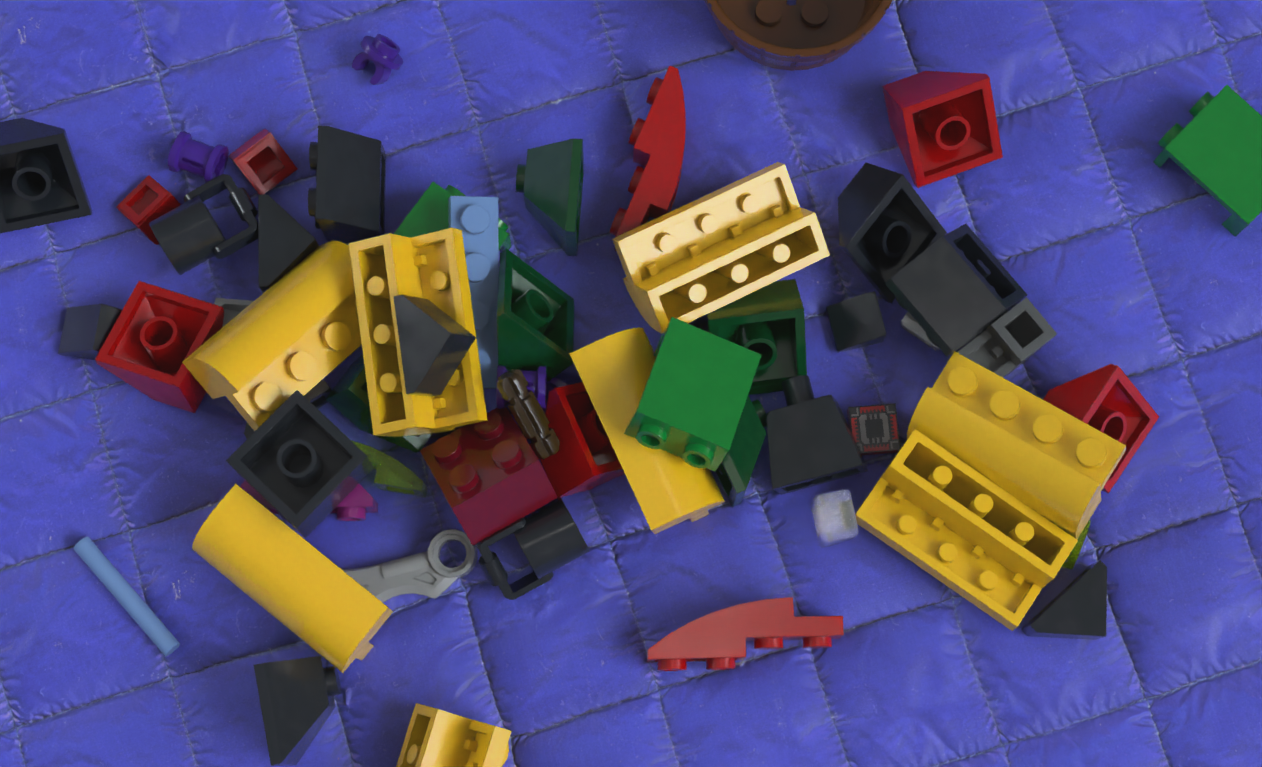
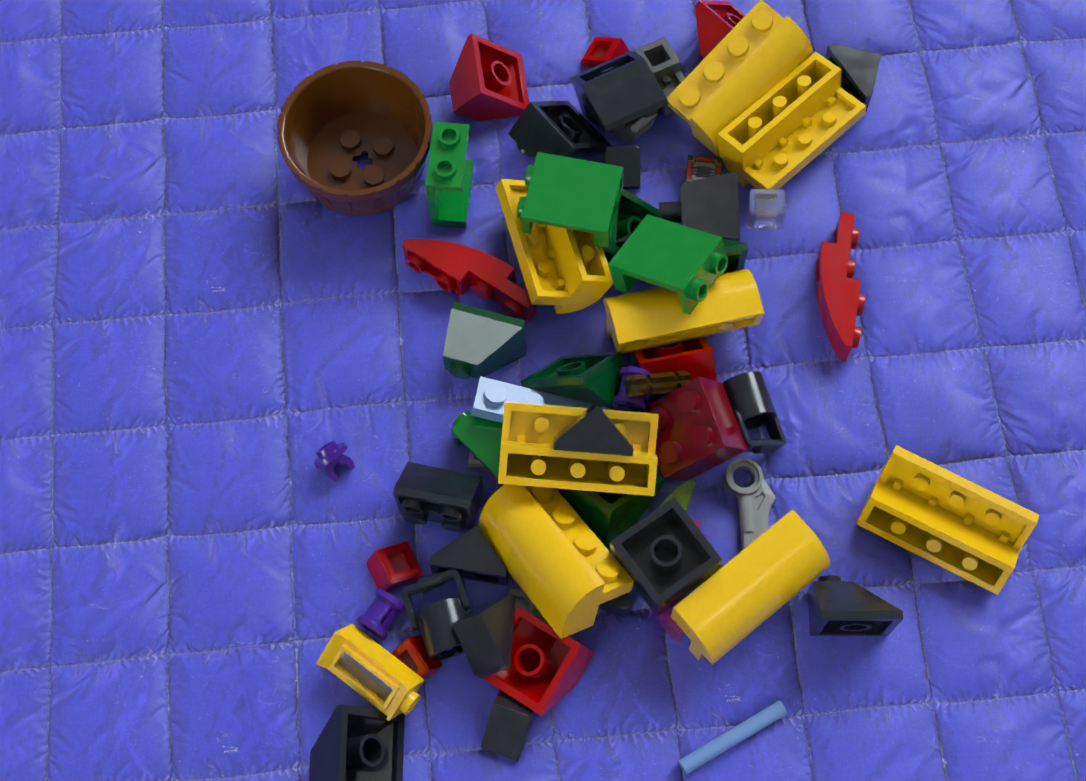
camera: 75 degrees left, 10 degrees down
none -> yellow window [316,624,424,721]
none -> green panel [425,122,474,228]
none -> black slope [452,594,516,678]
none -> green panel [517,152,624,248]
none -> red slope [580,37,629,69]

